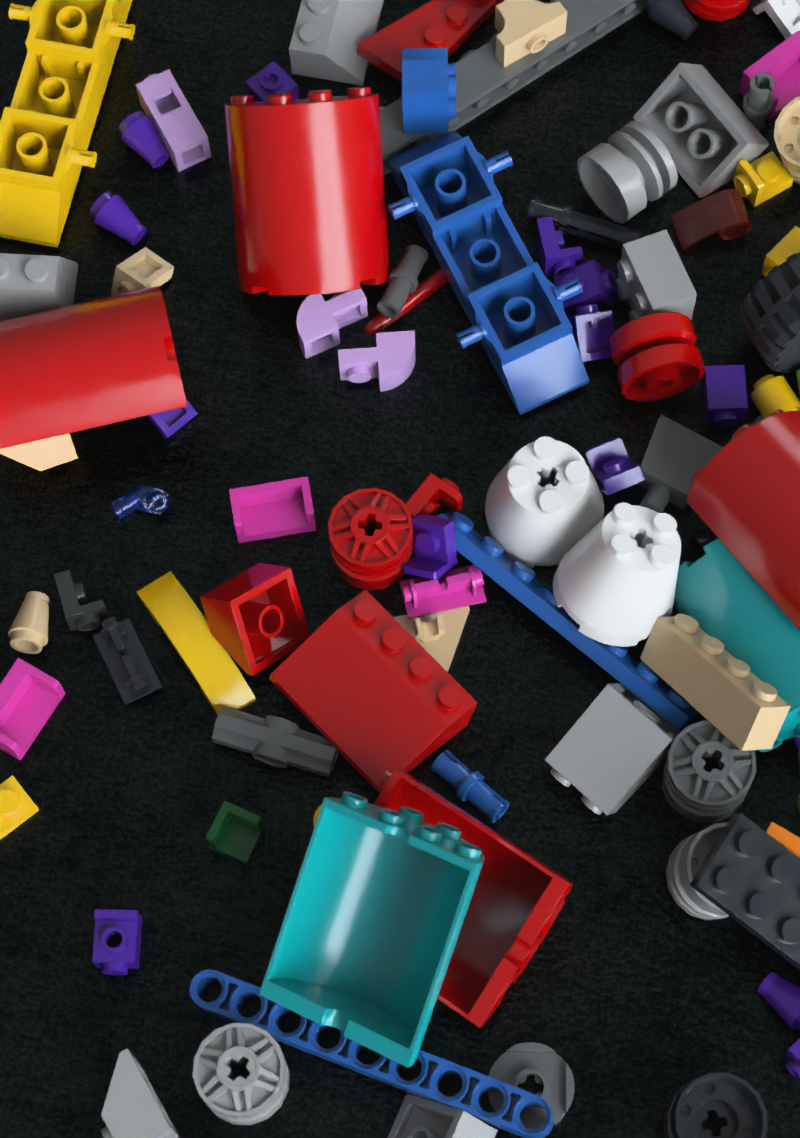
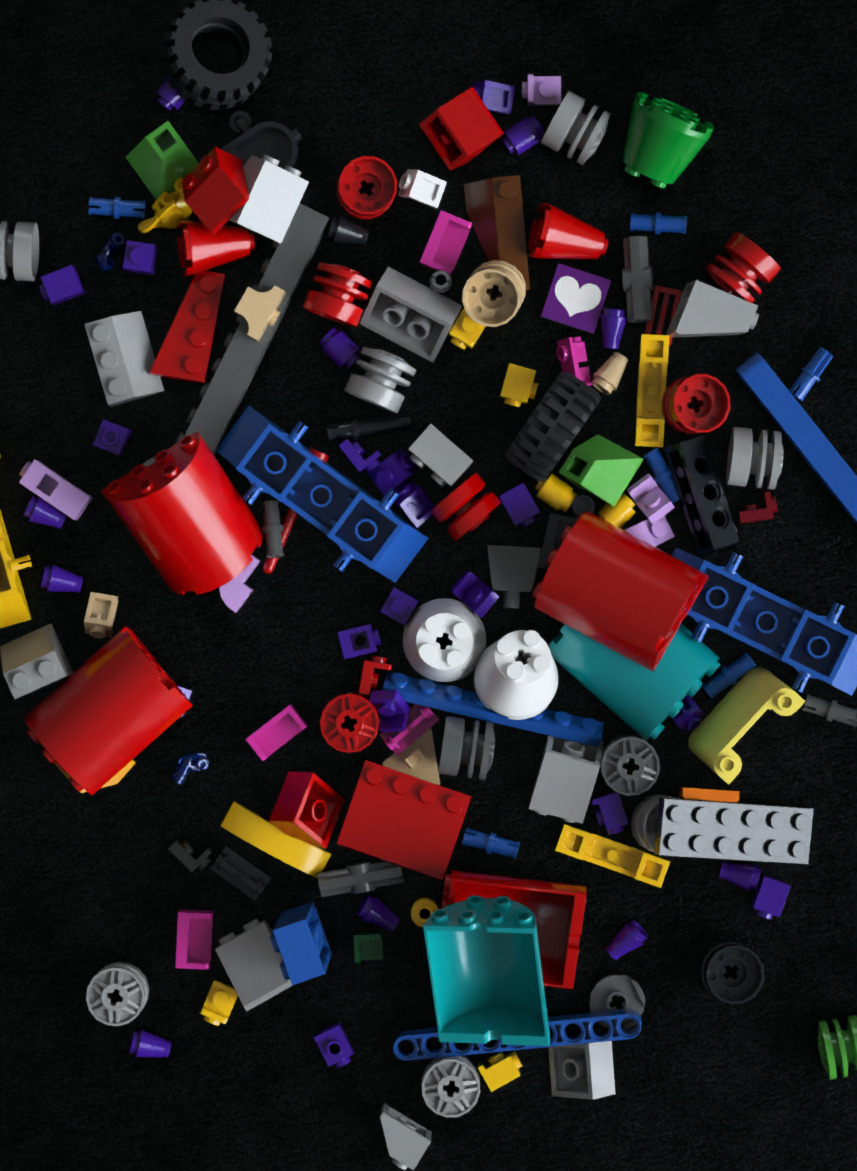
camera: 30 degrees left, 20 degrees up
tan cone [8,591,50,654] -> none
lavender brick [338,330,416,392] -> none
blue brick [402,48,456,134] -> none
tan brick [640,614,791,751] -> none
clear red panel [671,189,752,250] -> none
none -> light grey slope [215,918,292,1012]
none -> blue brick [270,901,332,986]
none -> red wheel [303,262,373,328]
none -> dark purple brick [319,328,360,369]
none -> dark purple brick [338,624,381,659]
none -> dark purple cone [357,895,400,932]
none -> dark purple brick [380,587,418,625]
none -> dark grey wheel [438,716,496,780]
none -> yellow brick [477,1051,522,1092]
none -> yellow slope [555,824,670,888]
none -> dark purple brick [591,791,628,835]
none -> dark purple cone [606,920,648,960]

